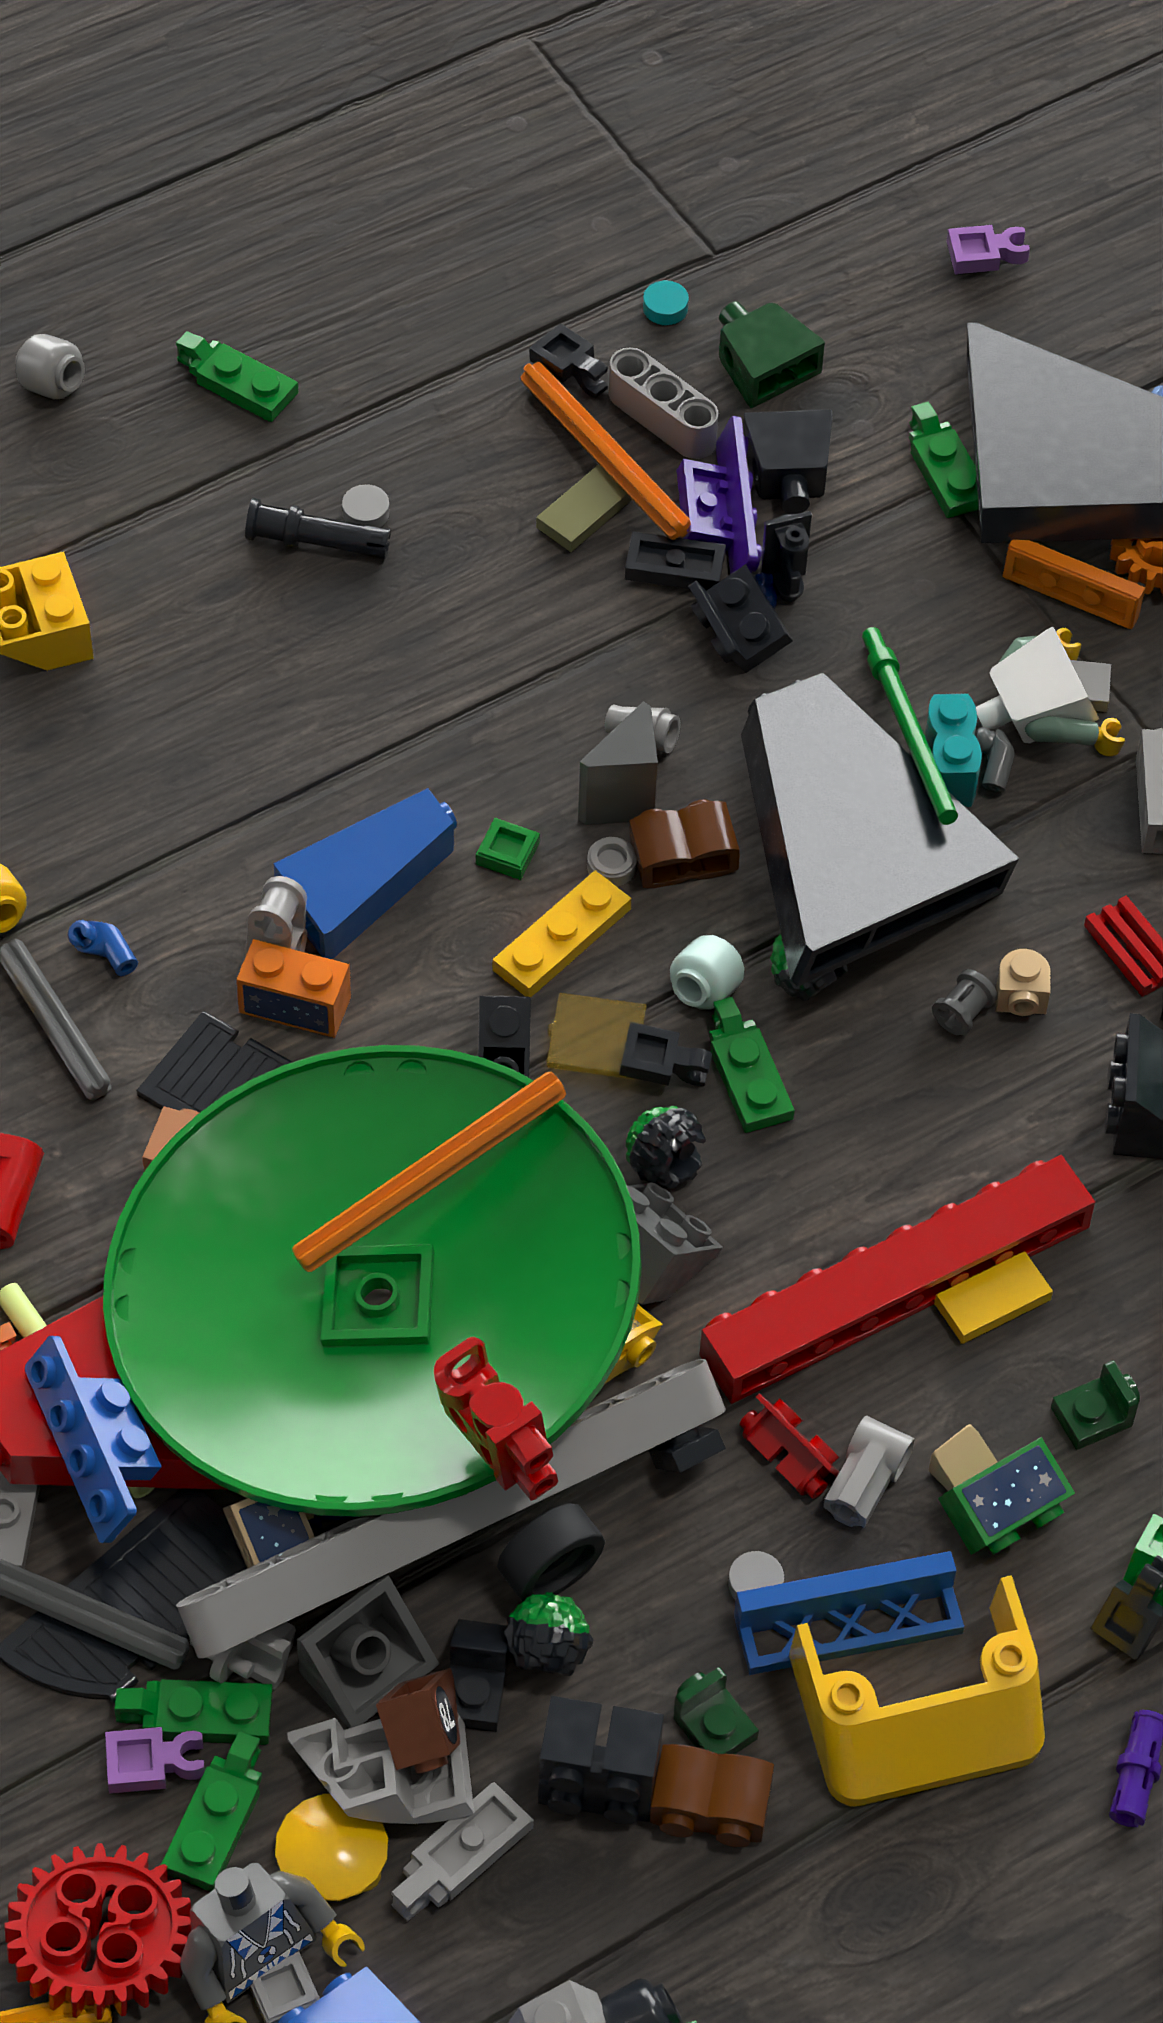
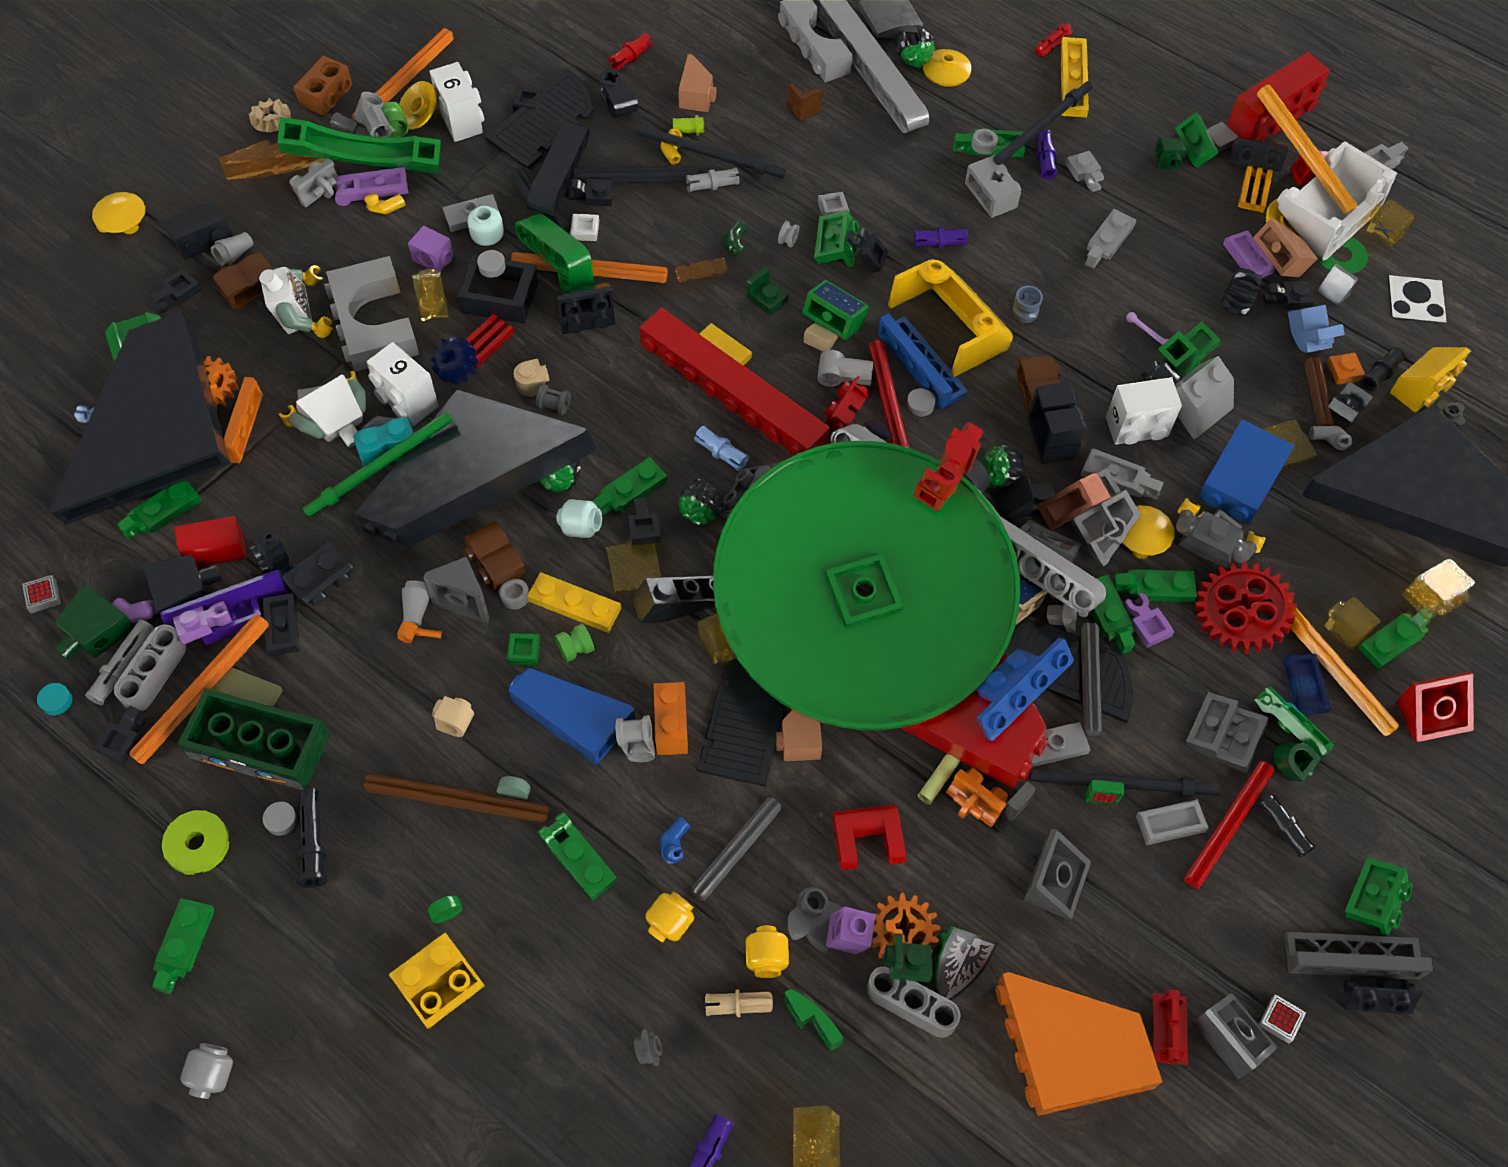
camera: 110 degrees left, 5 degrees up
orange axle [292,1072,566,1272] -> none
dark green bracket [673,1667,759,1754] -> none
none -> tile [22,575,61,613]
none -> light grey pin [85,619,155,705]
none -> medium lavender arm [112,598,158,624]
none -> lime tile [162,810,229,875]
none -> medium lavender plate [173,601,232,645]
none -> red brick [174,516,246,567]
none -> dark green brick [178,688,330,790]
none -> reddish brown axle [364,773,550,823]
none -> white brick [366,342,439,426]
none -> orange hand [397,621,442,643]
none -> green tile [427,895,463,923]
none -> clear blue gear [430,336,479,385]
none -> tan plate [432,696,474,737]
none -> sand green tile [497,776,530,801]
none -> green plate [537,812,618,902]
none -> bright green wheel [555,623,595,663]
none -> light blue pin [694,426,749,471]
none -> red axle [868,340,909,448]
none -> sand blue wheel [1012,285,1043,323]
none -> white brick [1105,377,1182,445]

